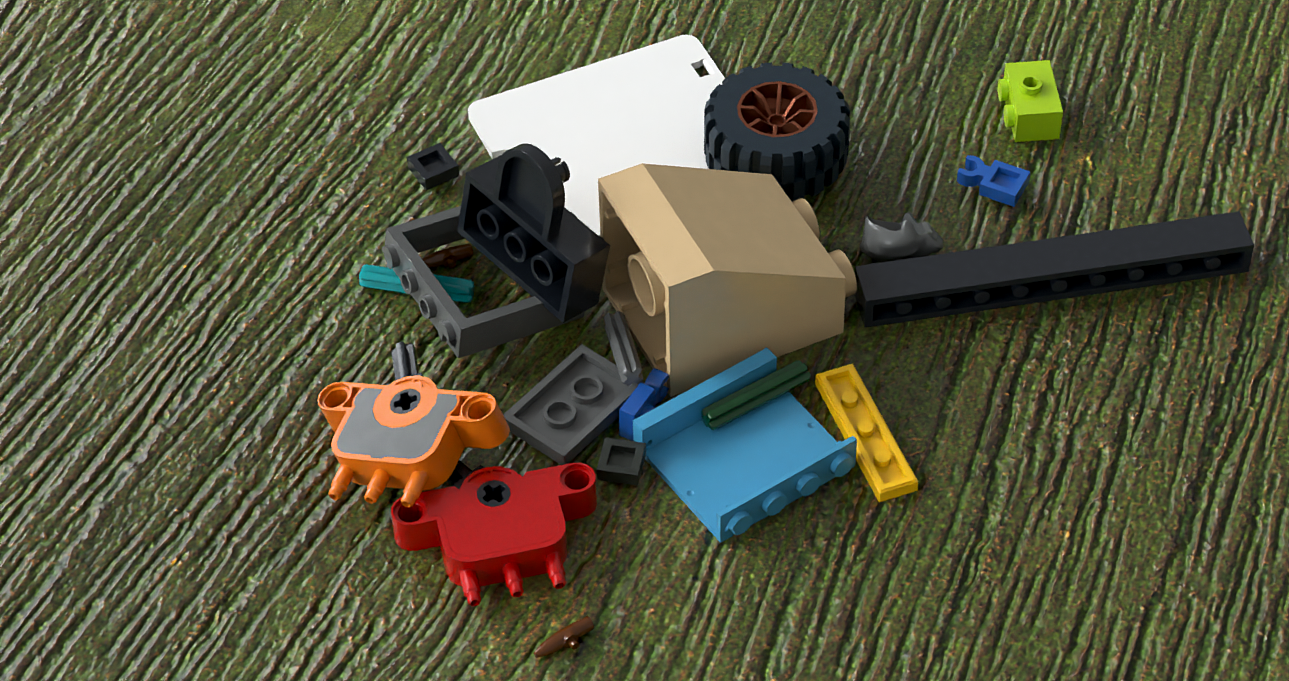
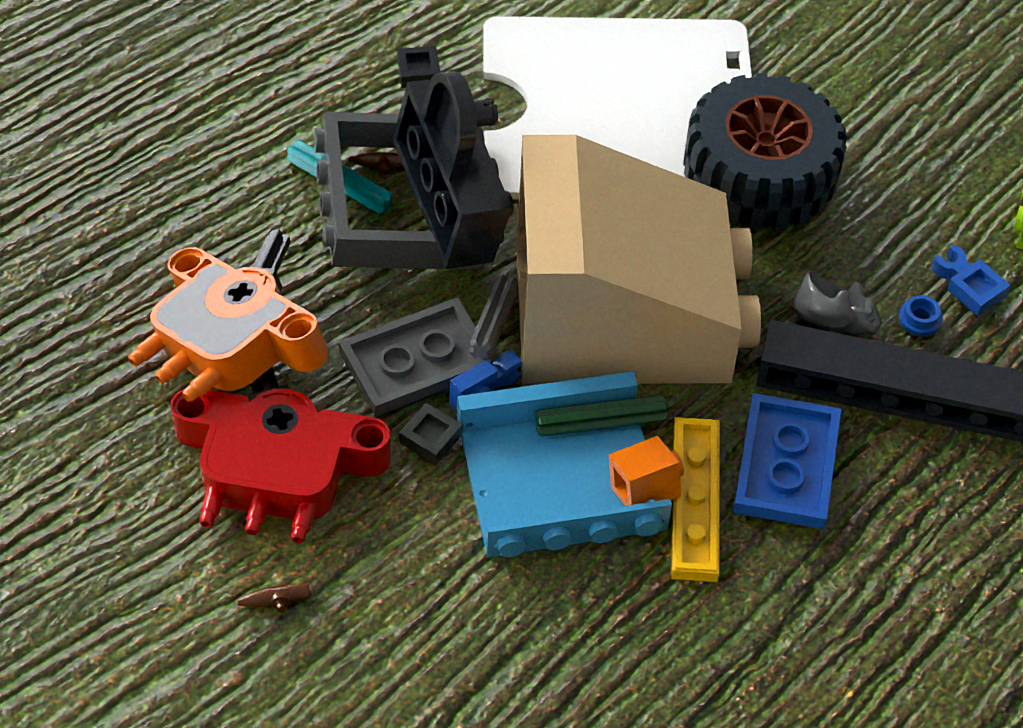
camera: 20 degrees right, 5 degrees up
none -> orange brick [608,436,684,506]
none -> blue plate [733,393,841,529]
none -> blue plate [899,295,943,336]

